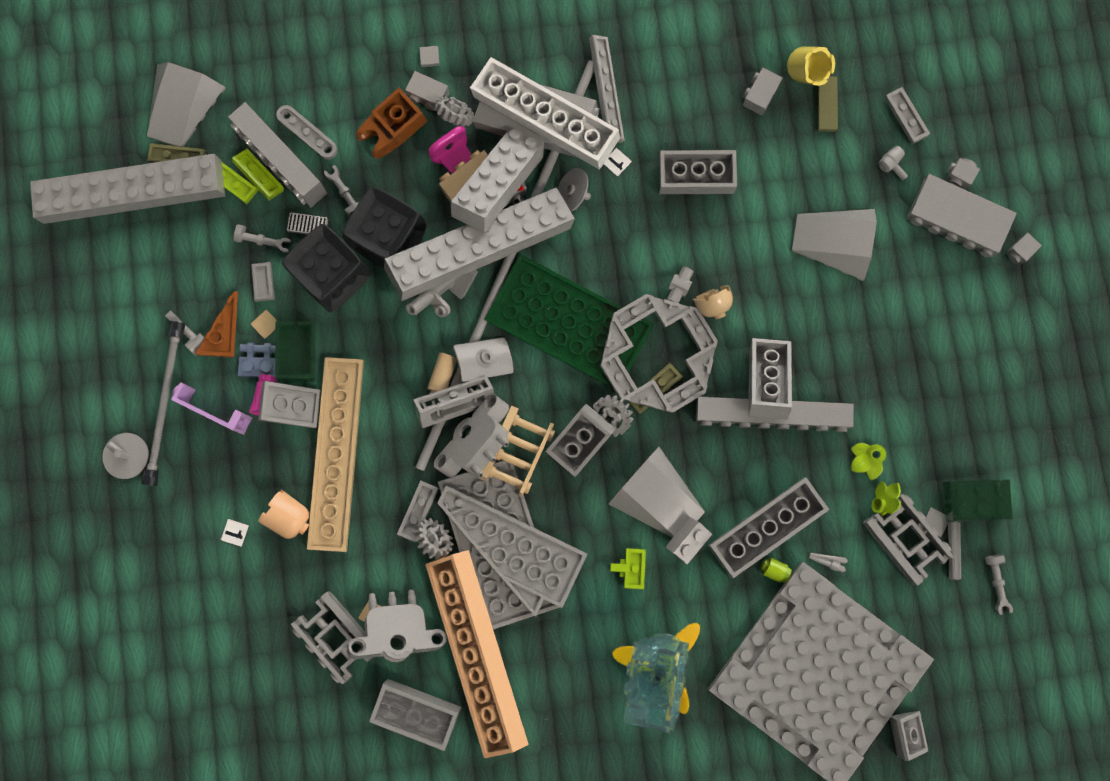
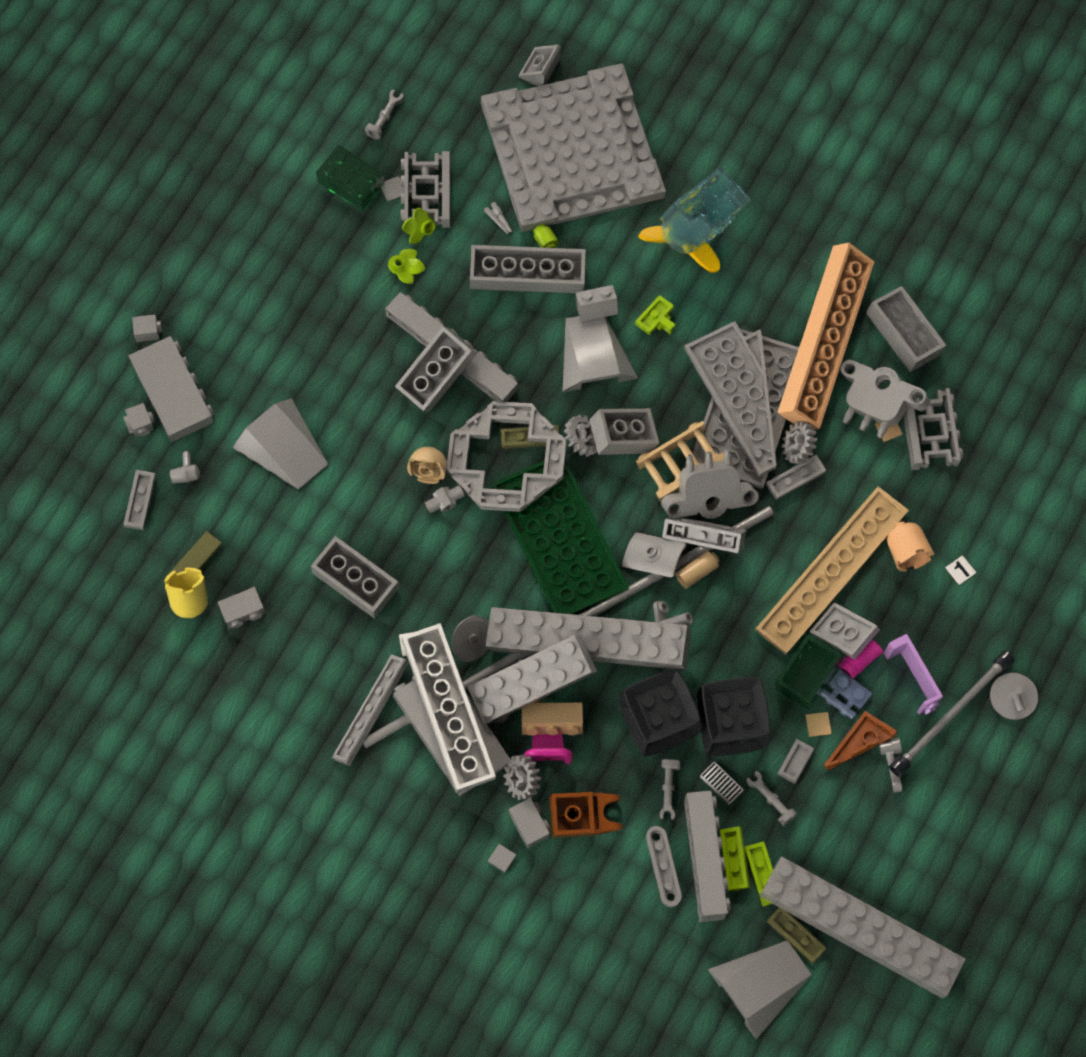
camera: 150 degrees left, 10 degrees down
light grey axle [948,521,961,580] -> none

